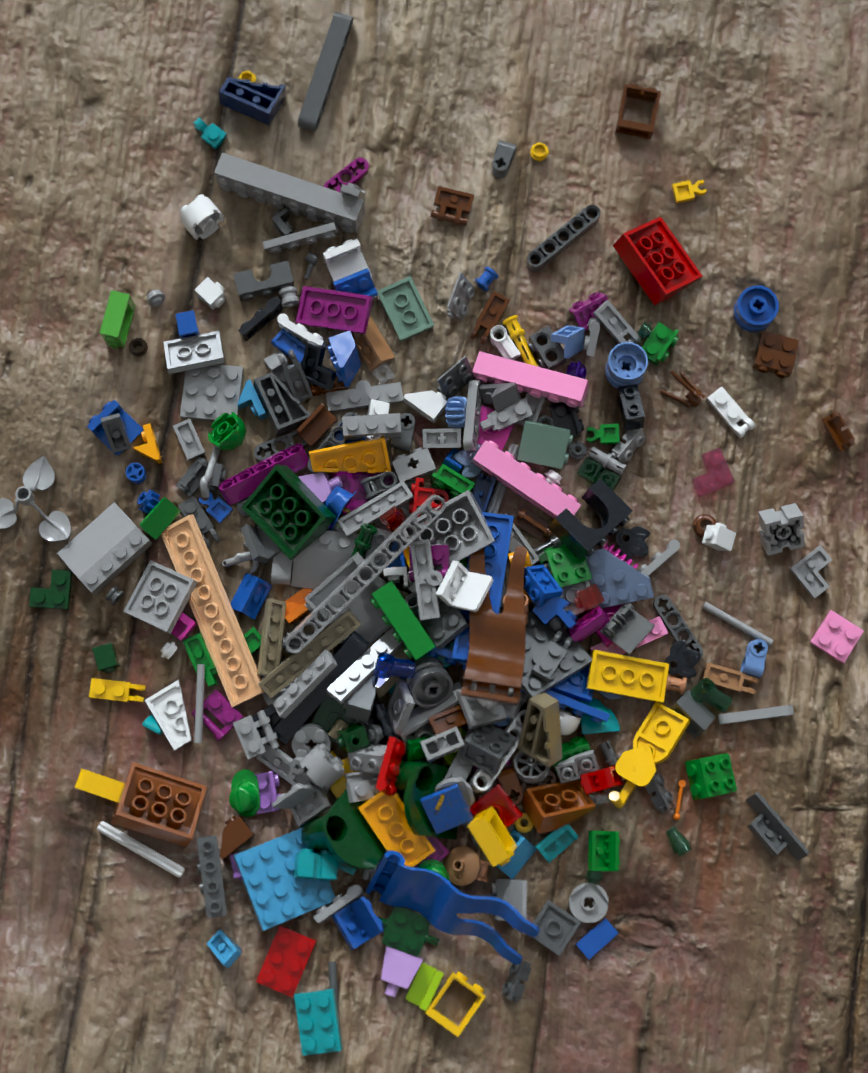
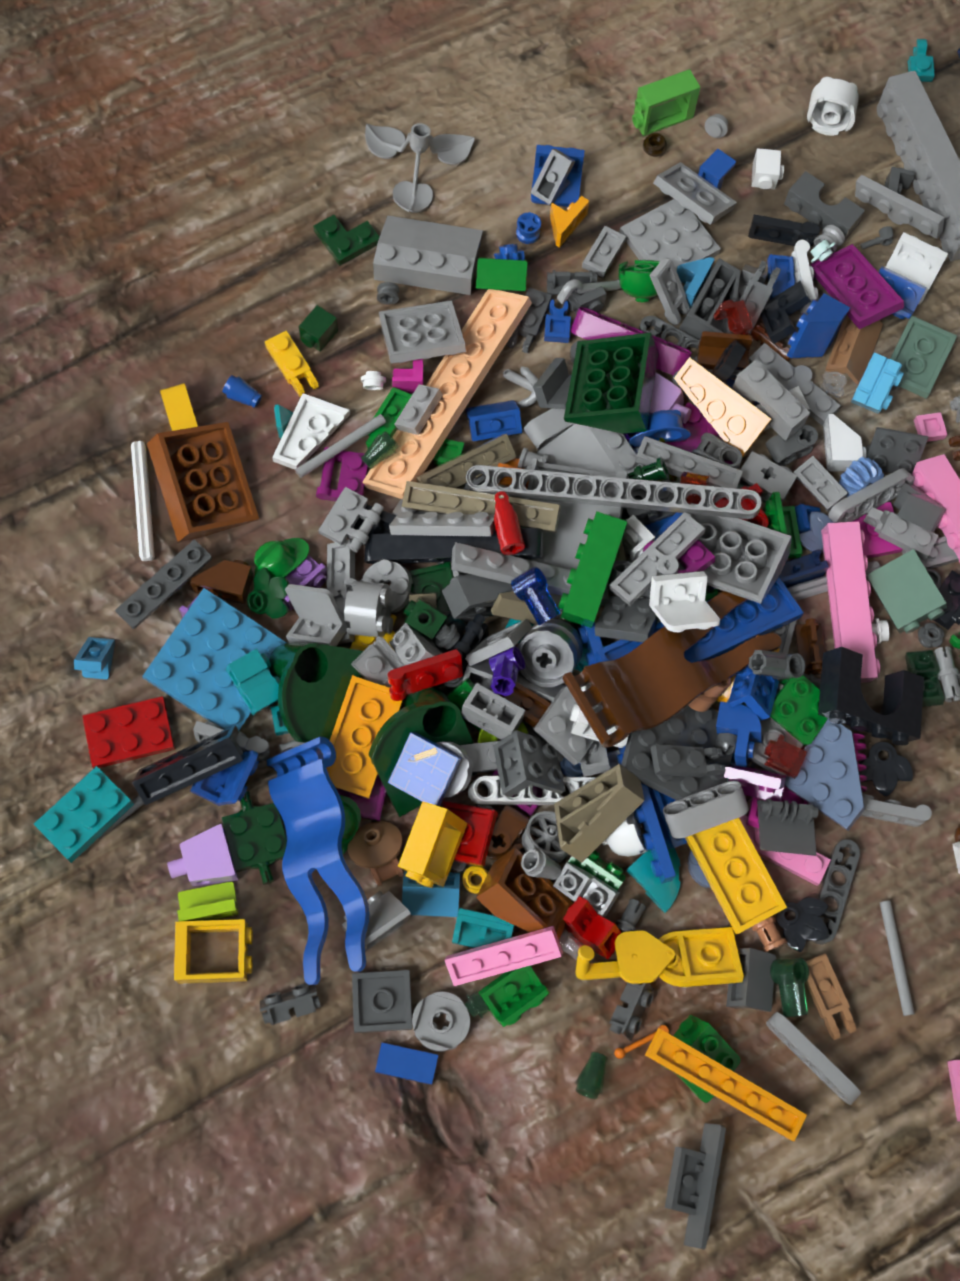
camera: 50 degrees right, 10 degrees down
medium blue piece [741,639,768,678] -> none
none -> black fence [132,725,245,805]
none -> blue cone [222,375,262,408]
none -> dark green plate [247,568,289,619]
none -> clear green cone [361,431,399,469]
none -> light grey plate [395,384,443,435]
none -> bright pink plate [444,926,563,986]
none -> dark purple piece [489,646,525,696]
none -> red piece [494,491,525,555]
none -> light grey bush [518,447,549,469]
none -> light grey cone [521,849,561,880]
none -> light orange plate [645,1029,807,1142]
none -> light grey hinge [650,258,690,325]
none -> light grey beam [663,781,749,838]
none -> black beam [712,340,746,382]
none -> clear red bracket [713,300,753,335]
none -> dark grey piece [749,650,805,679]
none -> light aqua plate [810,239,836,263]
none -> medium azure brick [851,353,904,414]
none -> bright pink plate [914,412,947,442]

